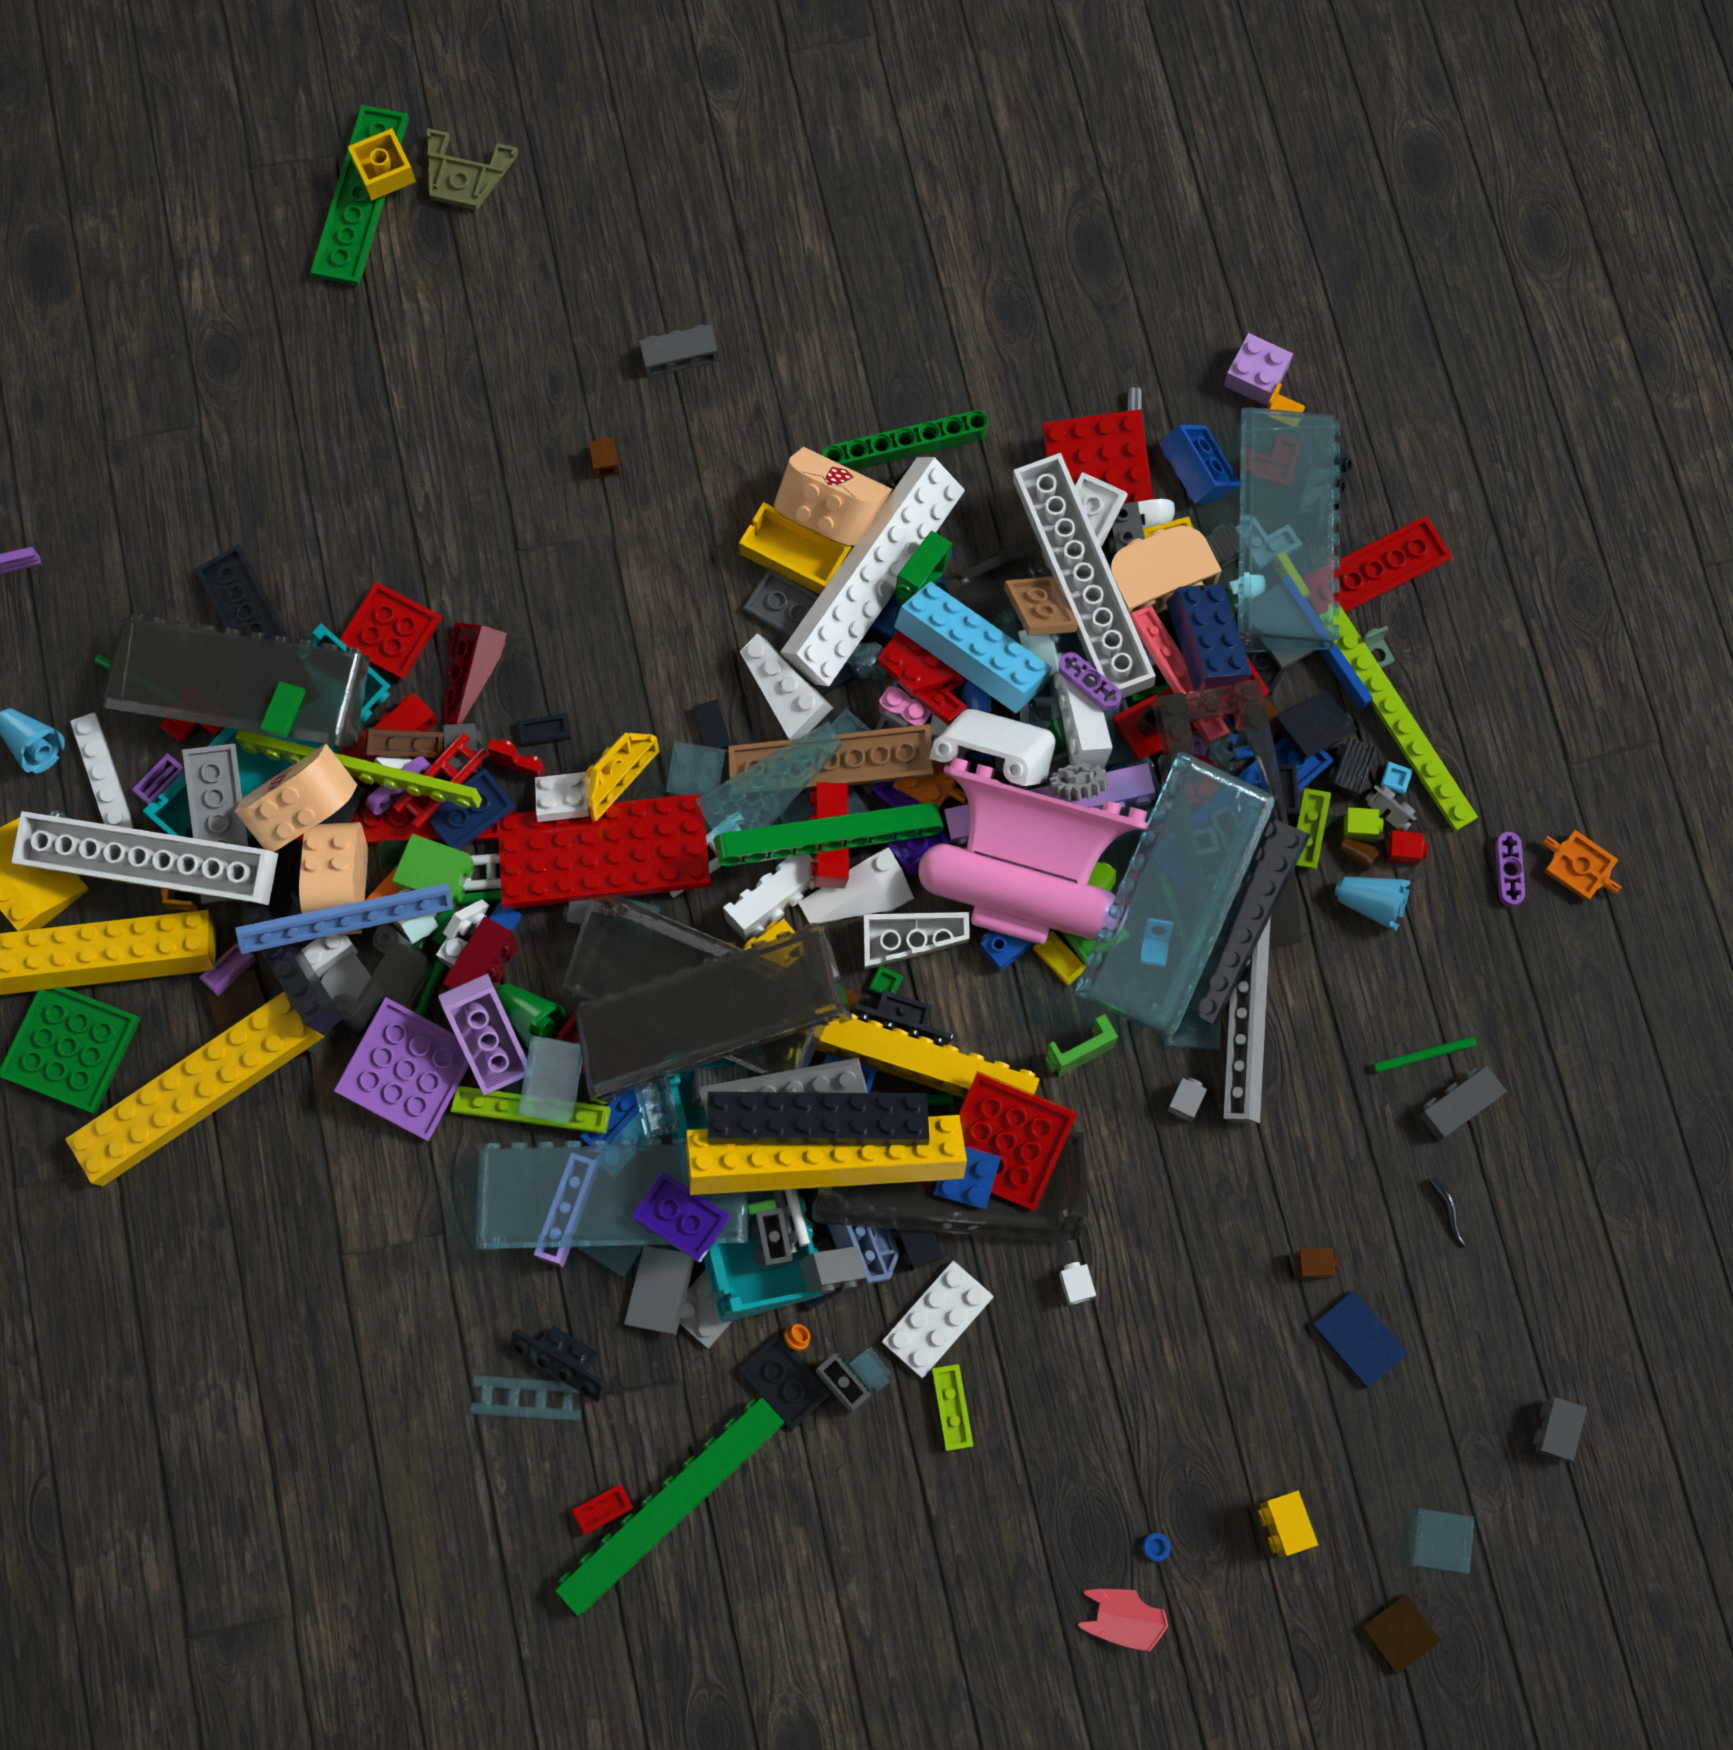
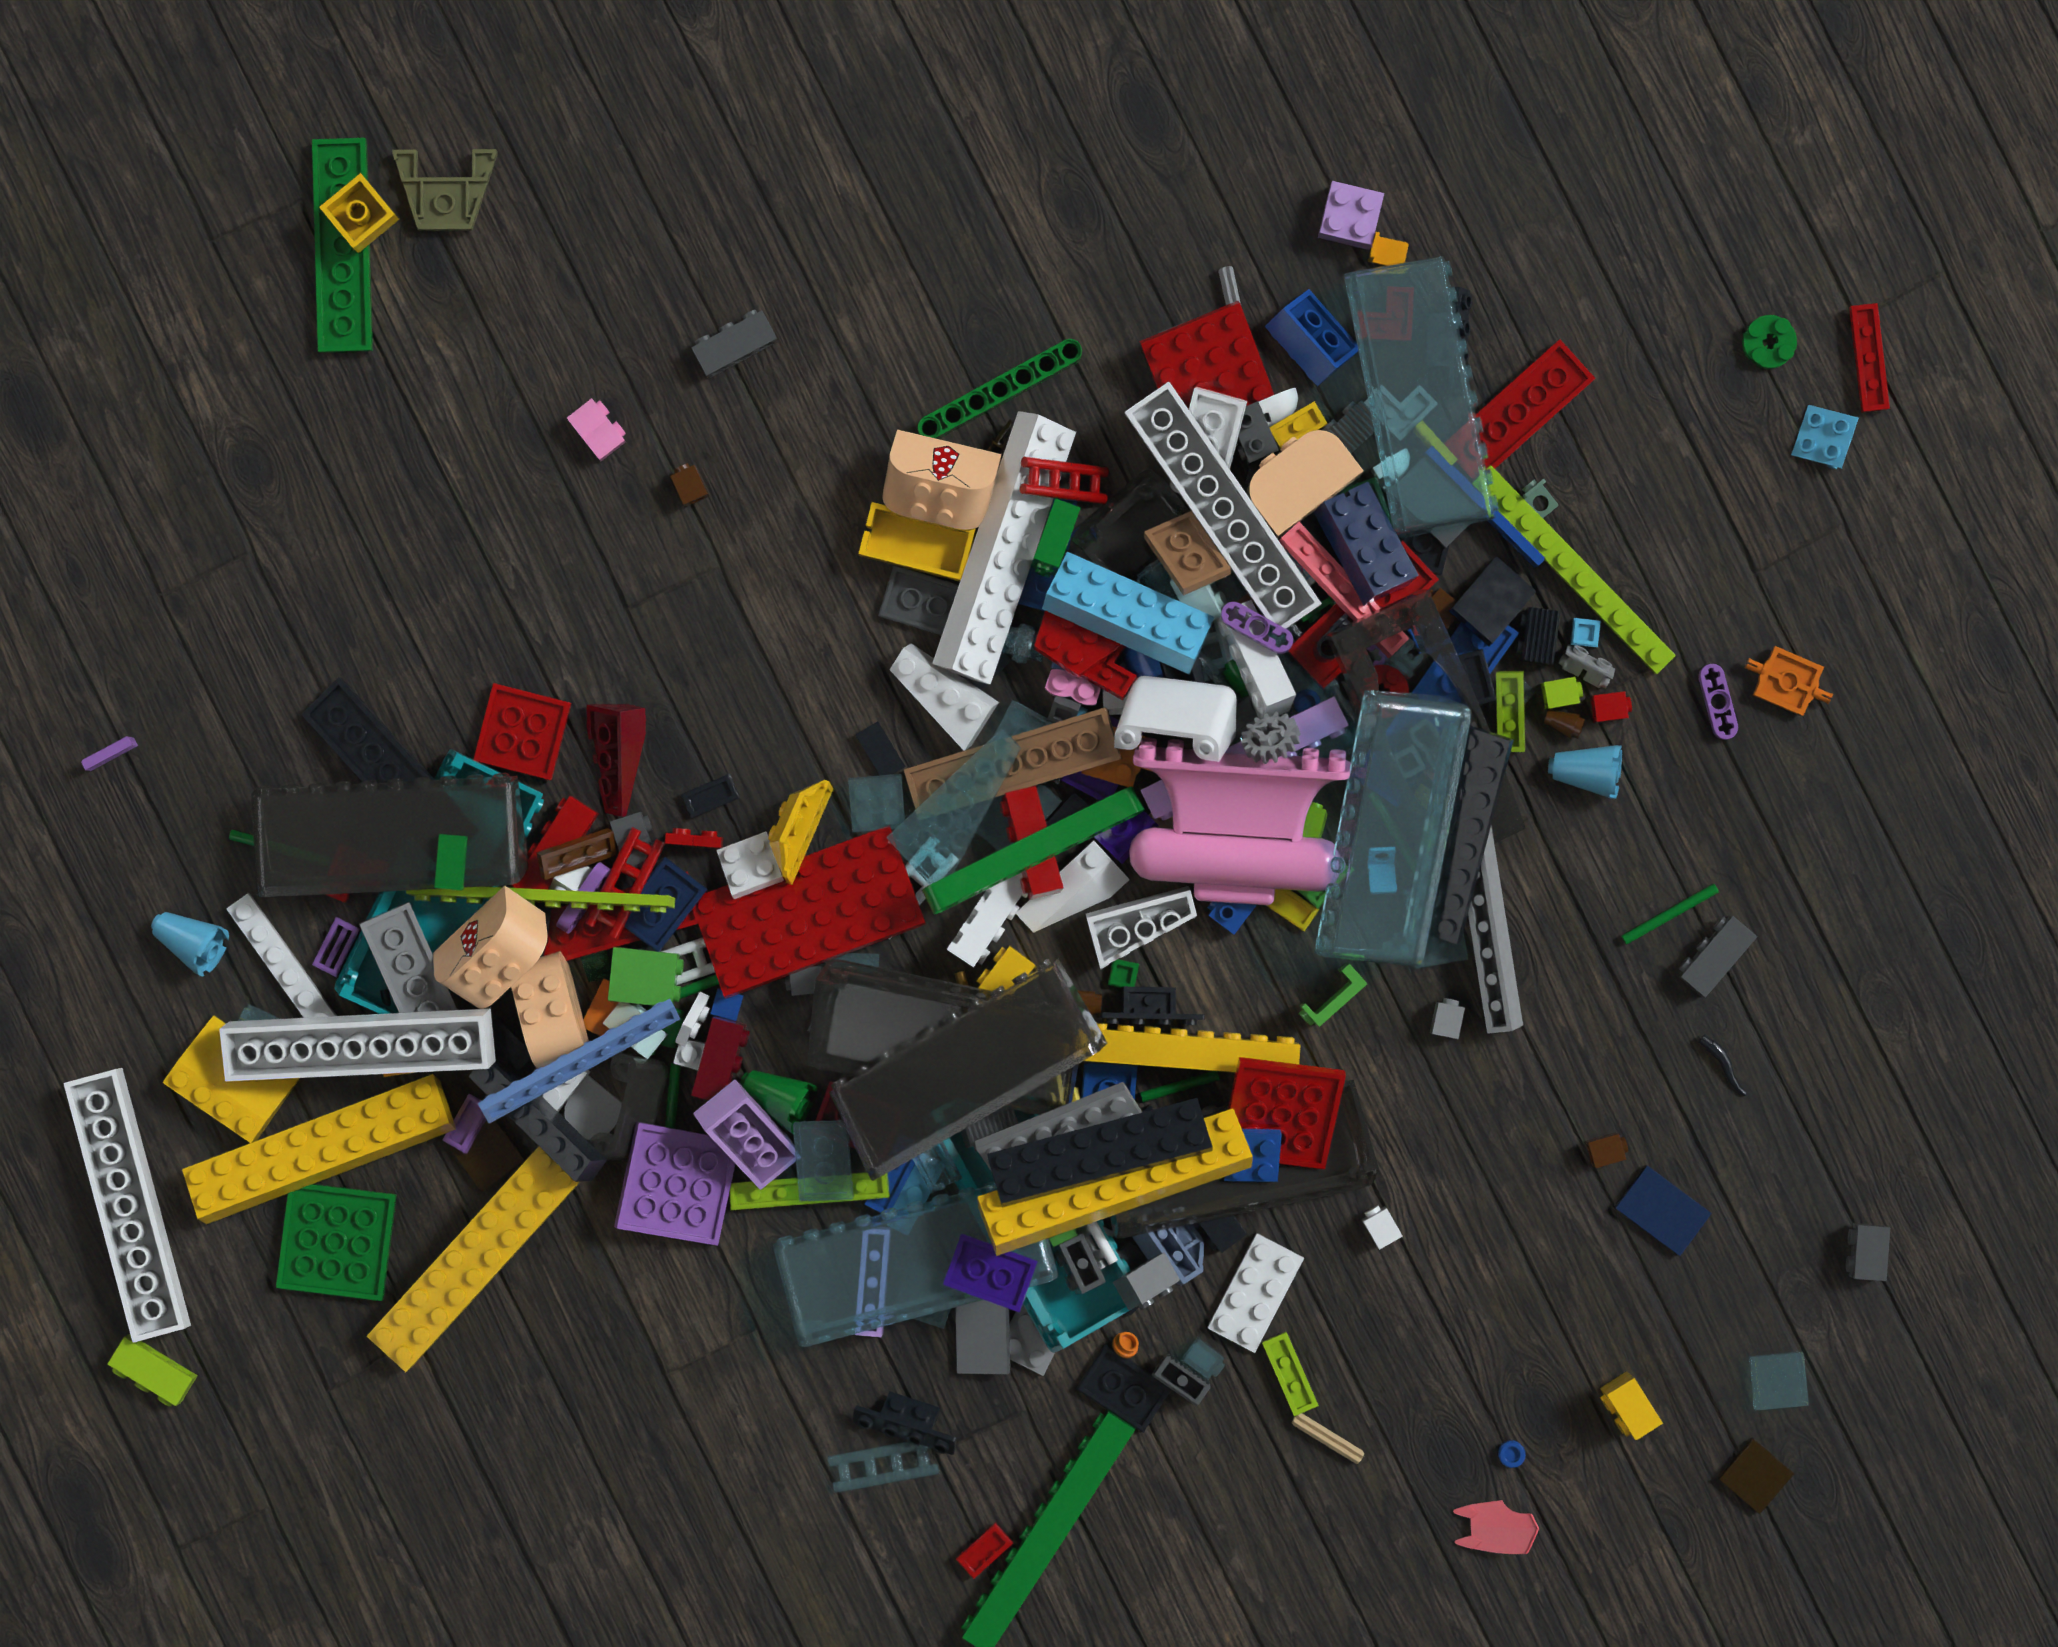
camera: 15 degrees left, 15 degrees up
none -> bright pink brick [567,398,626,461]
none -> red bar [1020,456,1109,504]
none -> tan axle [1292,1413,1364,1464]
none -> green plate [1742,315,1797,369]
none -> medium azure hinge [1791,405,1859,470]
none -> red plate [1849,303,1890,413]

